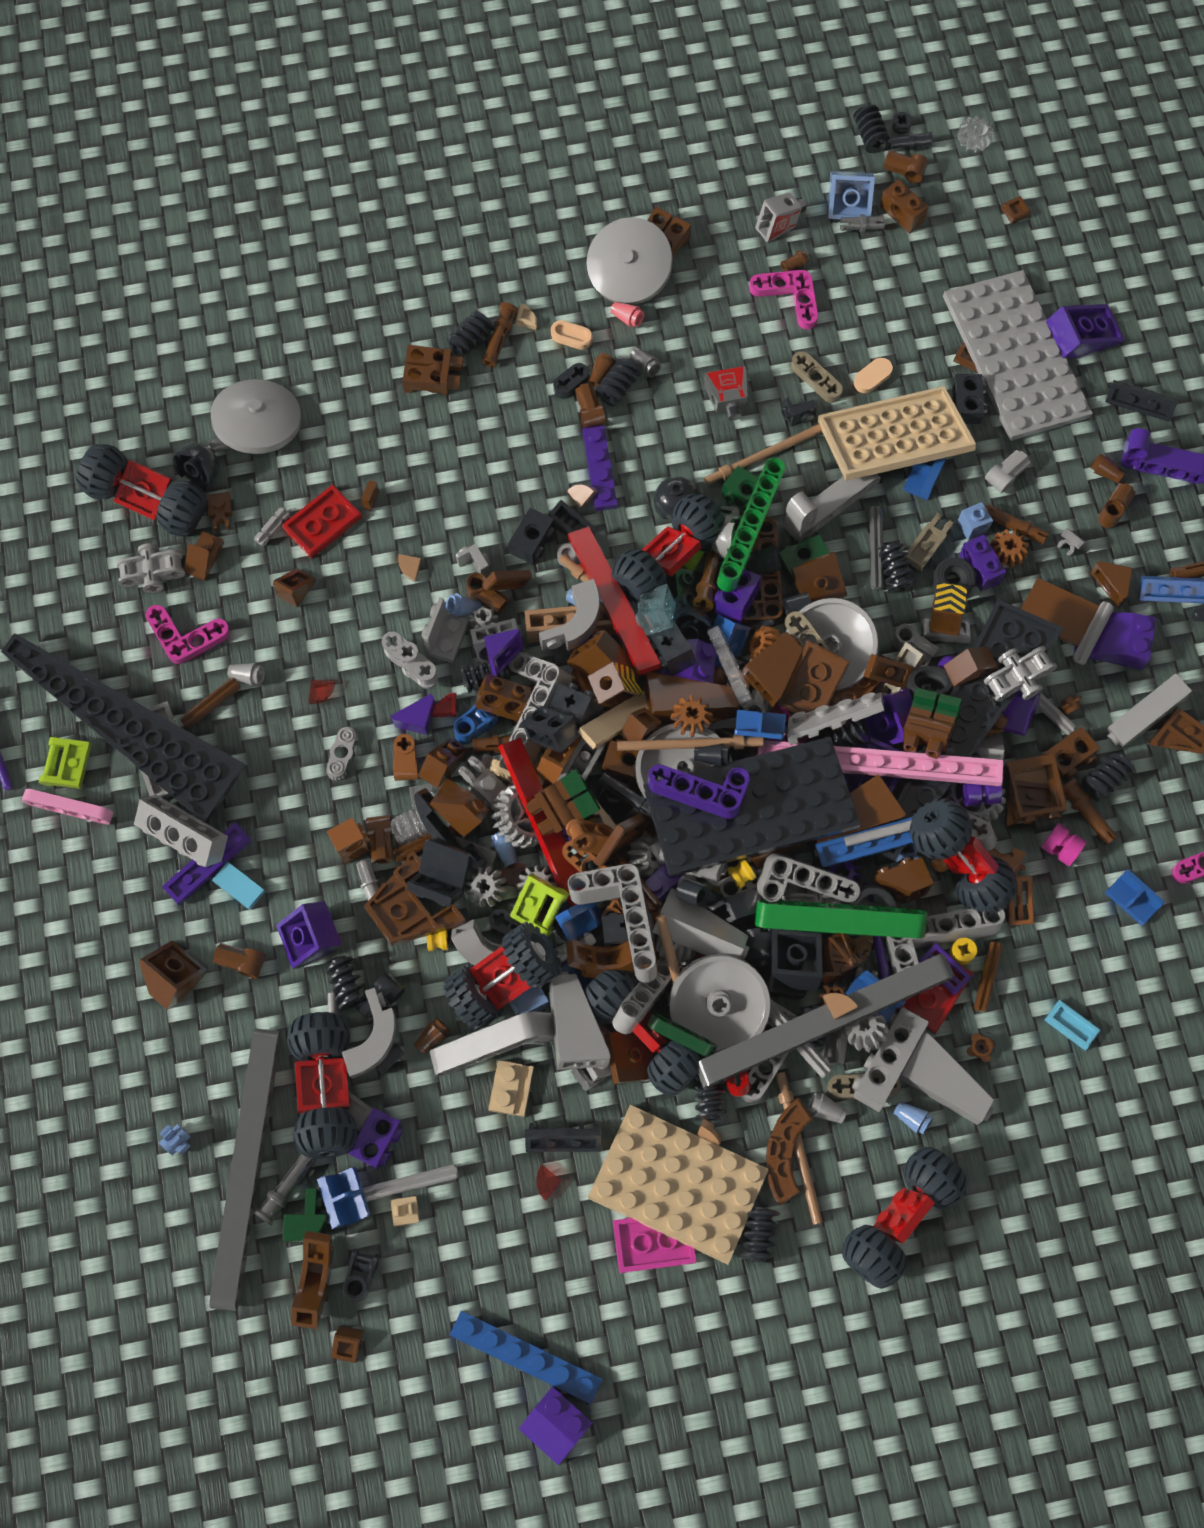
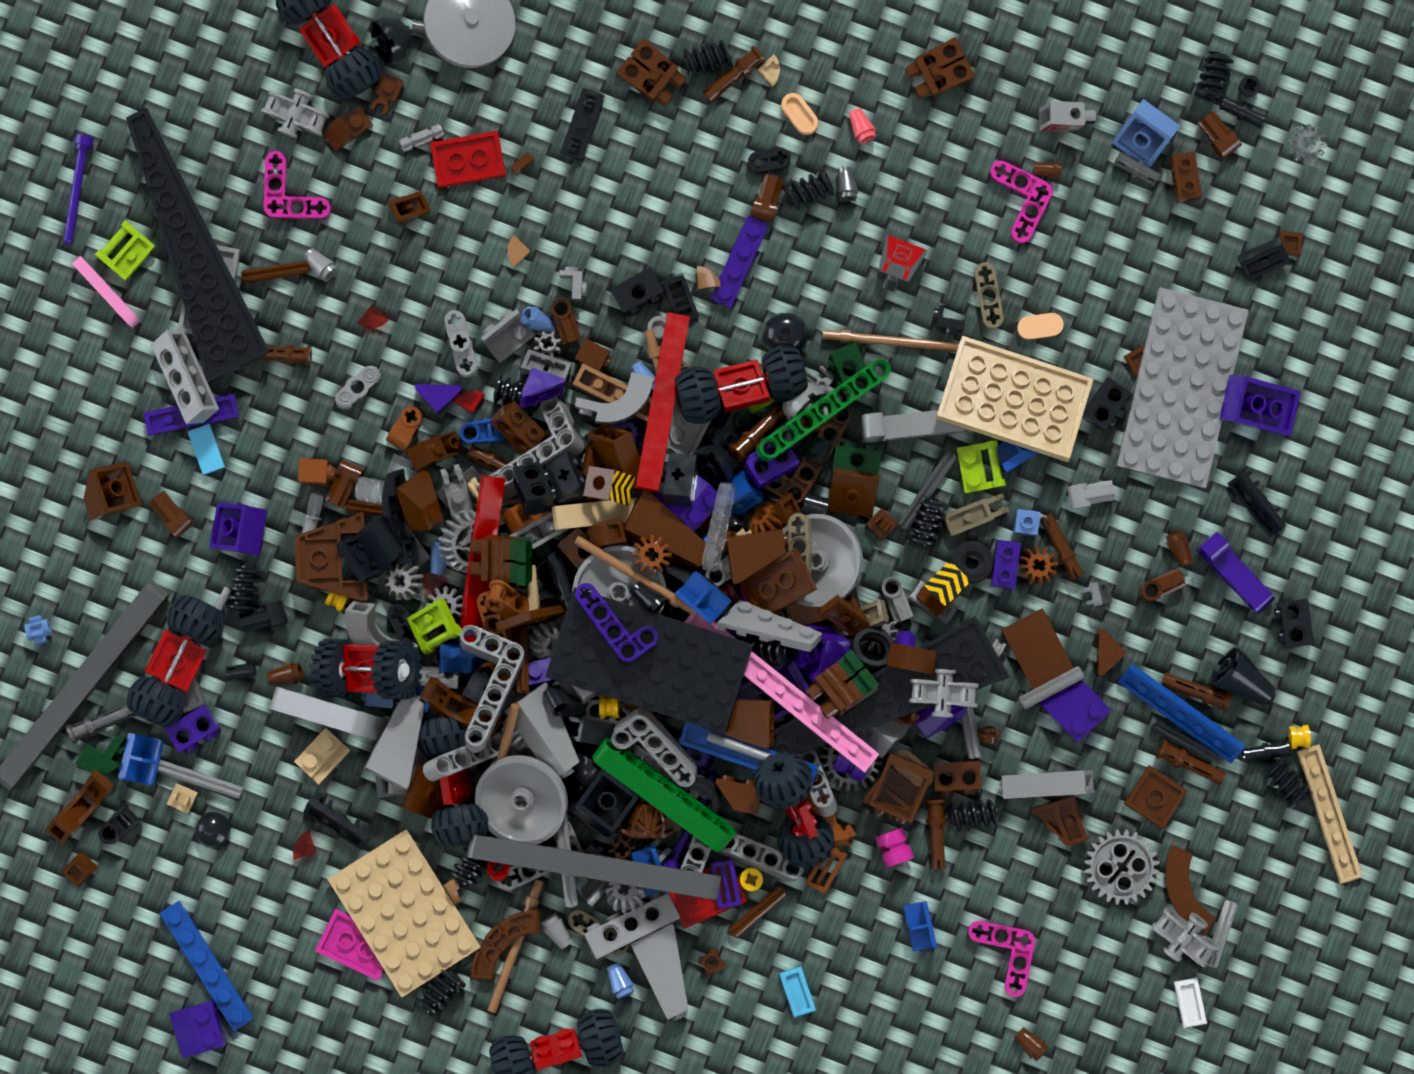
camera: 30 degrees right, 15 degrees up
light grey arch [342,988,396,1078] -> none
reddish brown tile [482,570,533,591] -> none
light grey dish [587,217,673,305] -> none
reddish brown cone [589,353,616,387] -> none
clear light blue brick [636,584,676,635] -> none
dark green beam [647,1013,717,1057] -> none
medium nougat tile [823,993,858,1020] -> none
none -> black hair [195,812,231,848]
none -> reddish brown pin [257,344,312,366]
none -> black plate [560,88,605,161]
none -> reddish brown brick [575,338,612,372]
none -> reddish brown tile [772,493,801,525]
none -> reddish brown tile [866,508,898,540]
none -> lime plate [957,440,1006,494]
none -> black slope [1238,237,1291,281]

